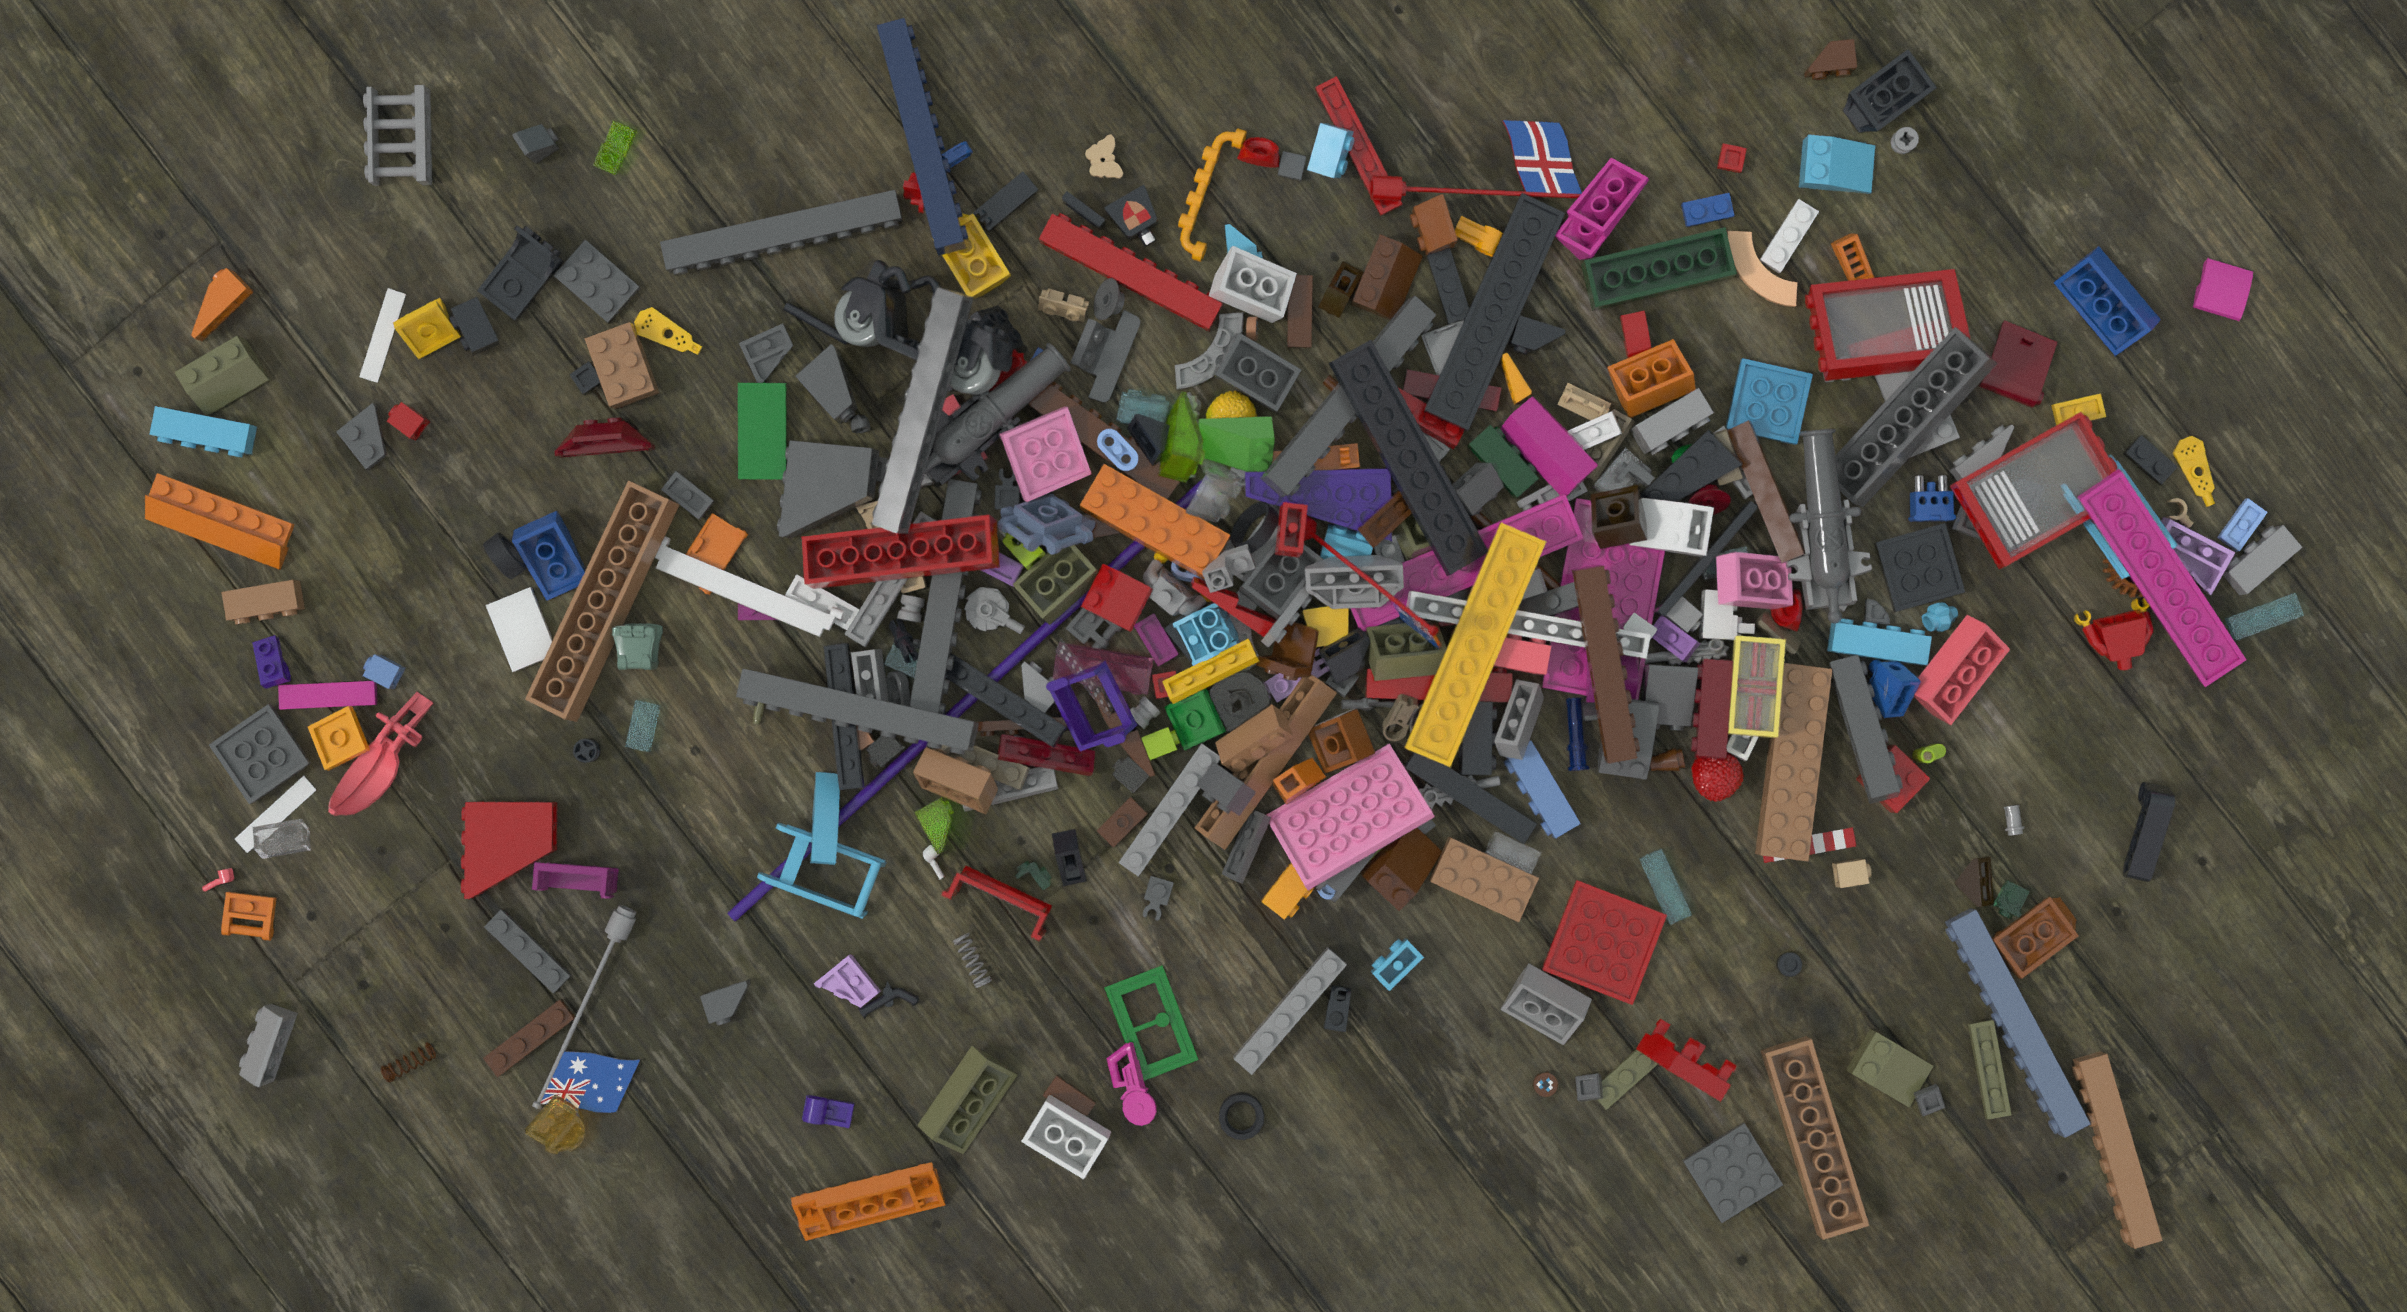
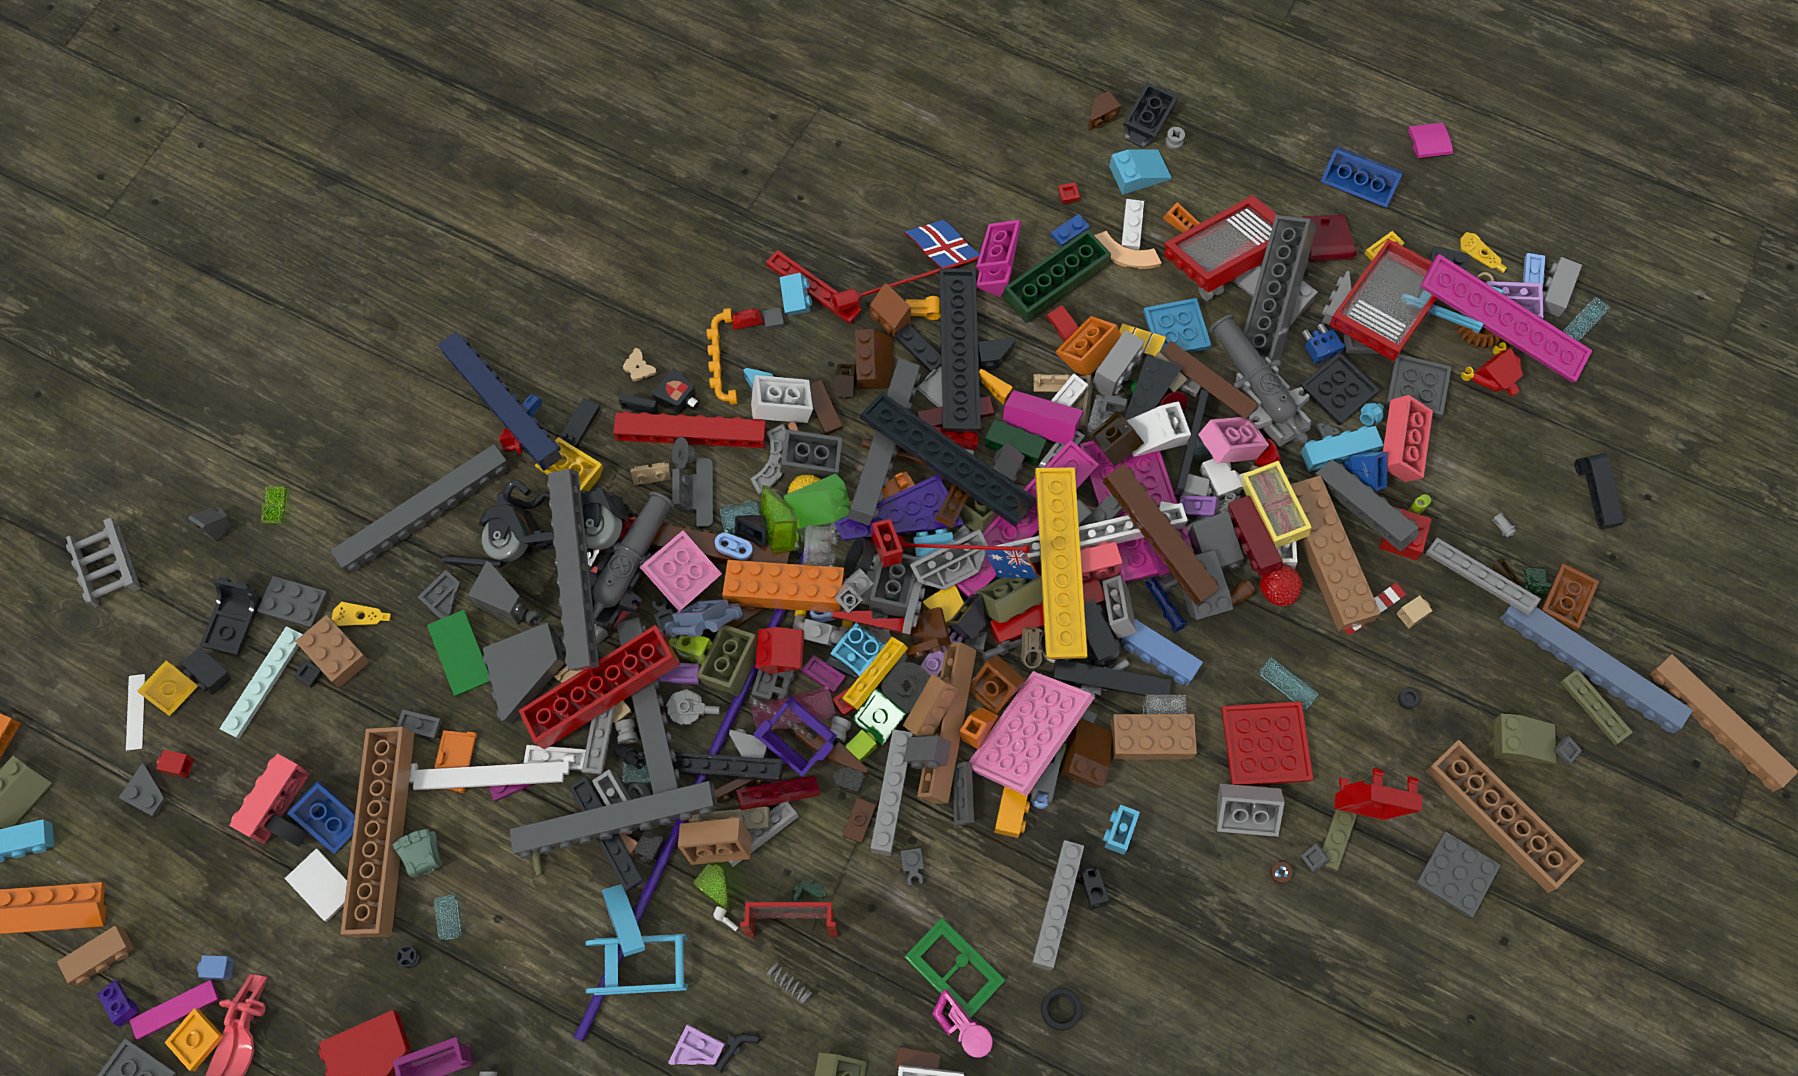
camera: 30 degrees left, 20 degrees down
dark red wedge [554,418,655,458] -> none
black slope [1052,829,1087,886] -> none
none -> light aqua plate [220,626,303,739]
none -> coral brick [229,753,310,845]
none -> yellow sticker [1119,324,1166,356]
none -> dark grey plate [1386,354,1452,418]
none -> light grey tile [1426,538,1541,616]

